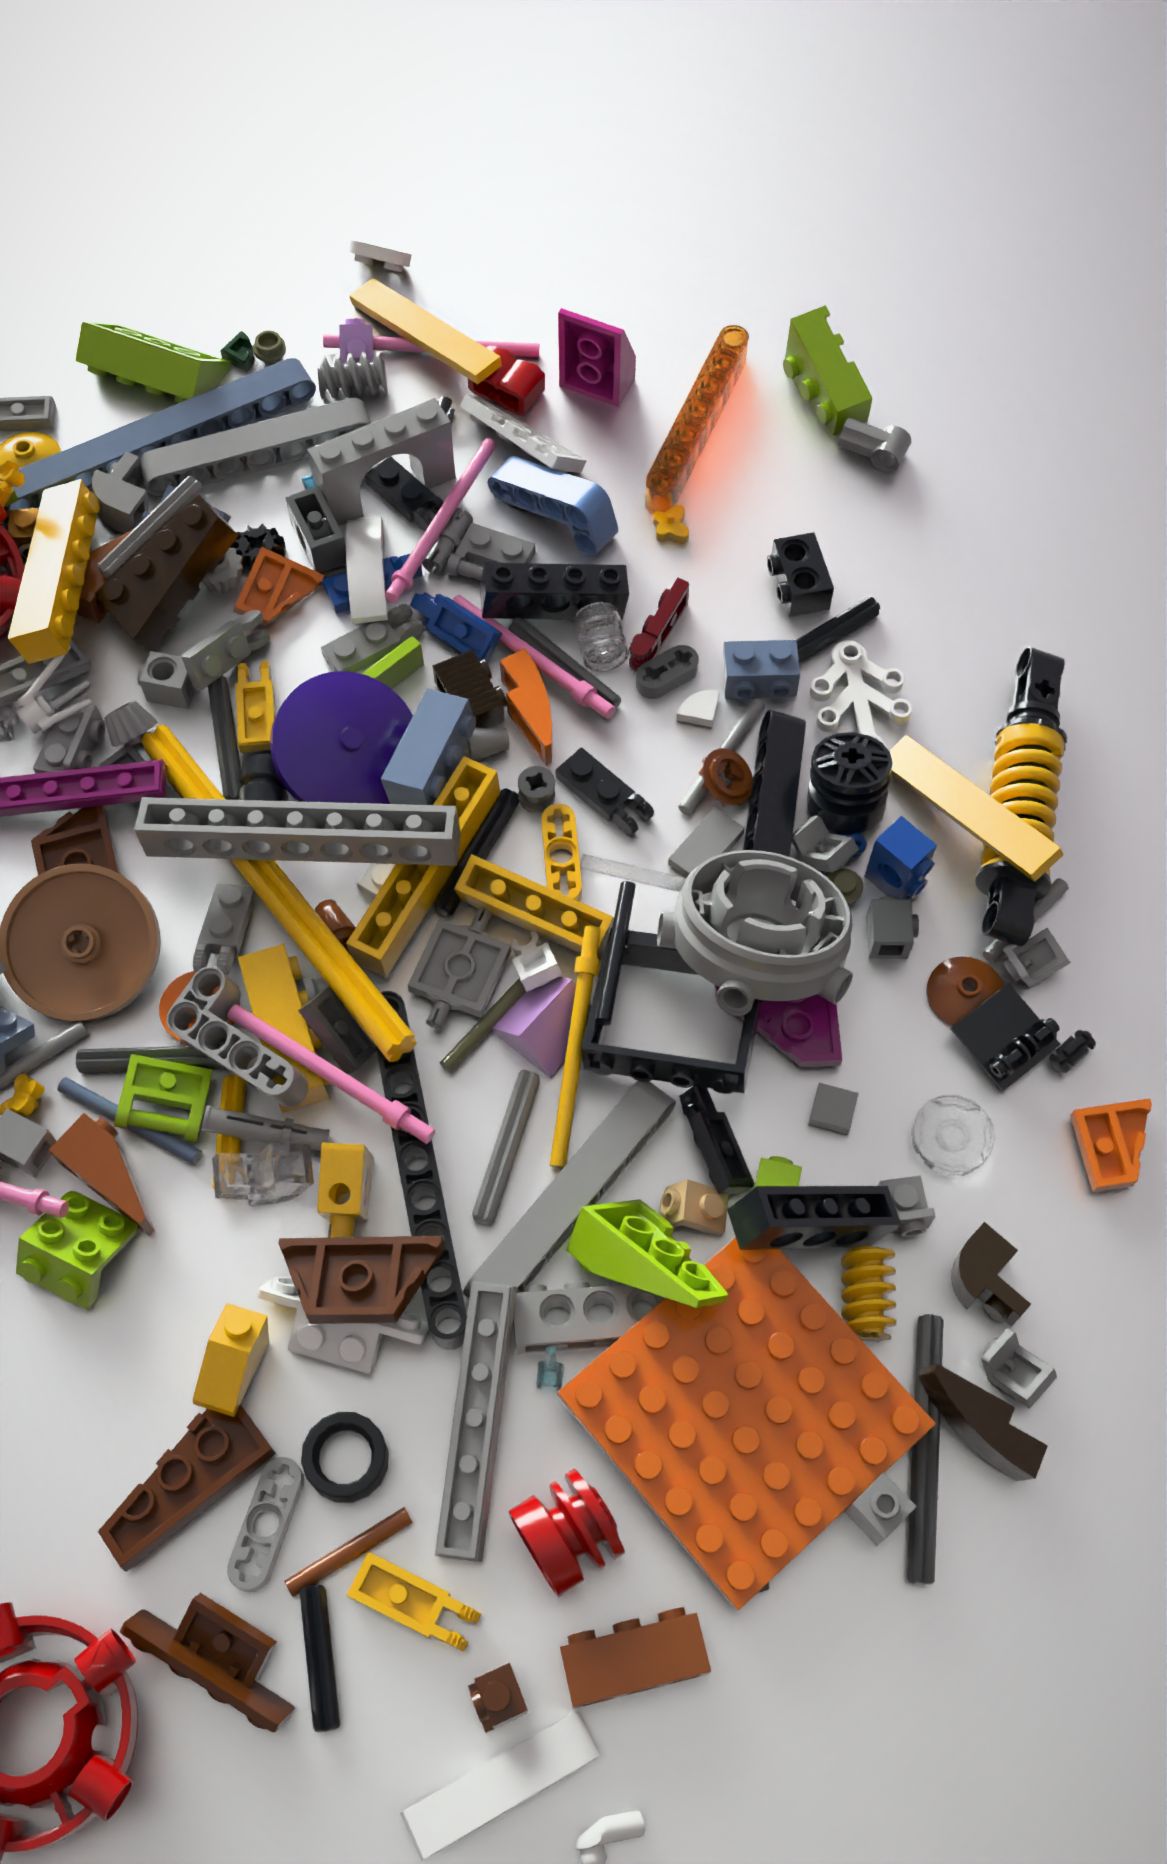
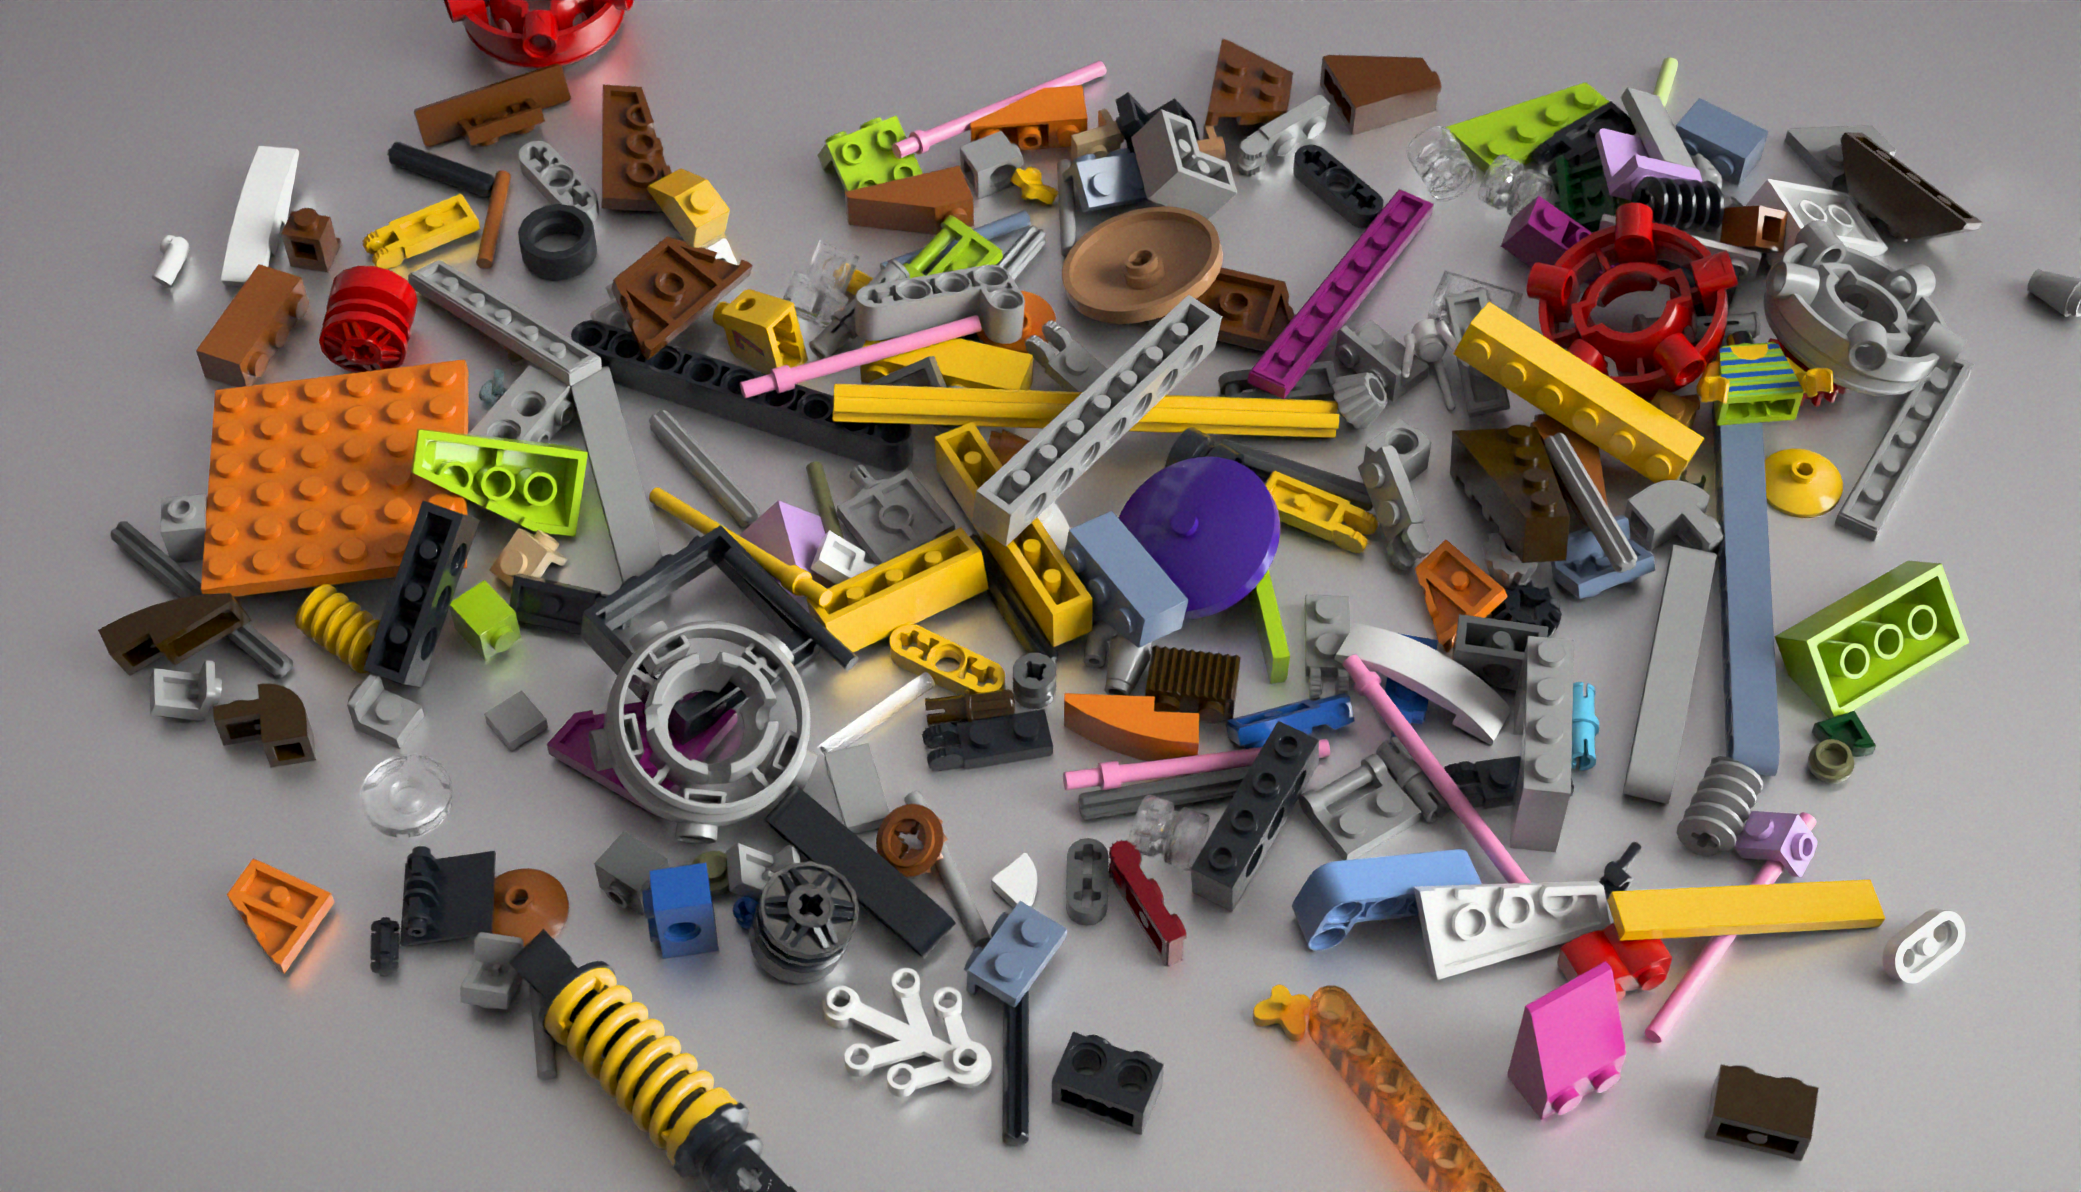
camera: 125 degrees right, 10 degrees down
yellow tile [890,735,1064,882] -> none
none -> dark brown axle [925,689,1015,727]
none -> dark brown brick [1704,1064,1819,1161]

